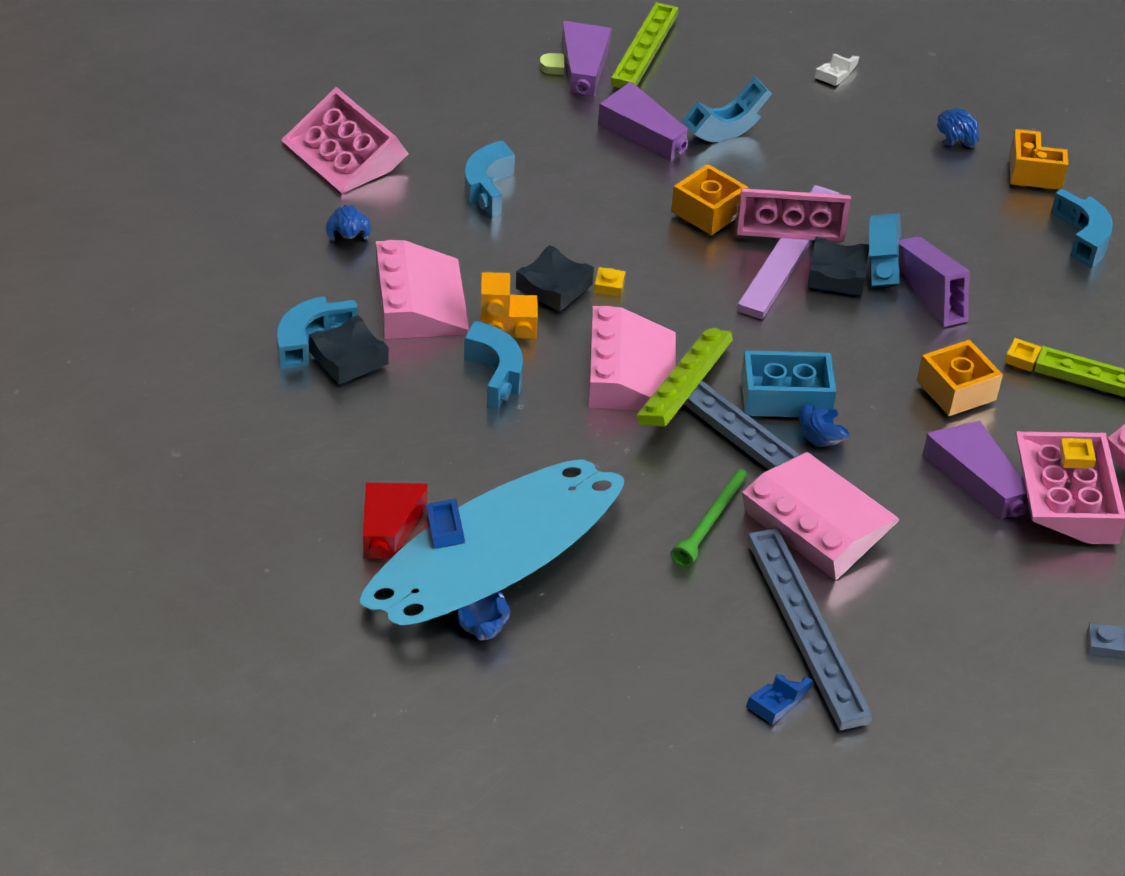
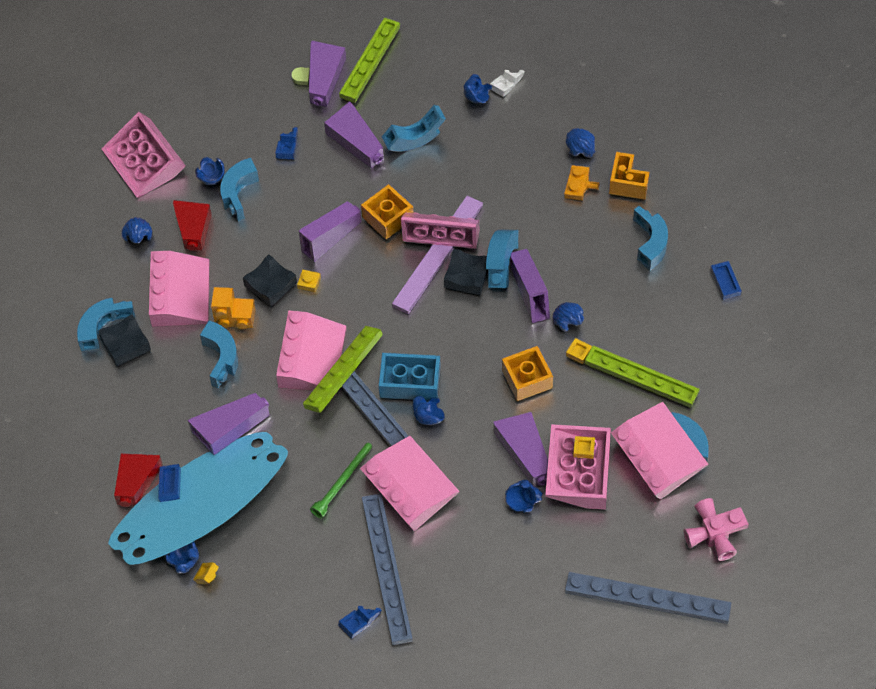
camera: 10 degrees right, 15 degrees up
none -> red slope [173,200,212,251]
none -> medium lavender slope [188,393,270,455]
none -> yellow plate [193,562,219,584]
none -> blue hair [195,157,225,185]
none -> blue slope [275,127,298,160]
none -> medium lavender slope [299,201,362,262]
none -> blue hair [463,74,492,104]
none -> blue hair [505,479,543,513]
none -> blue hair [553,302,584,332]
none -> light orange plate [564,165,600,201]

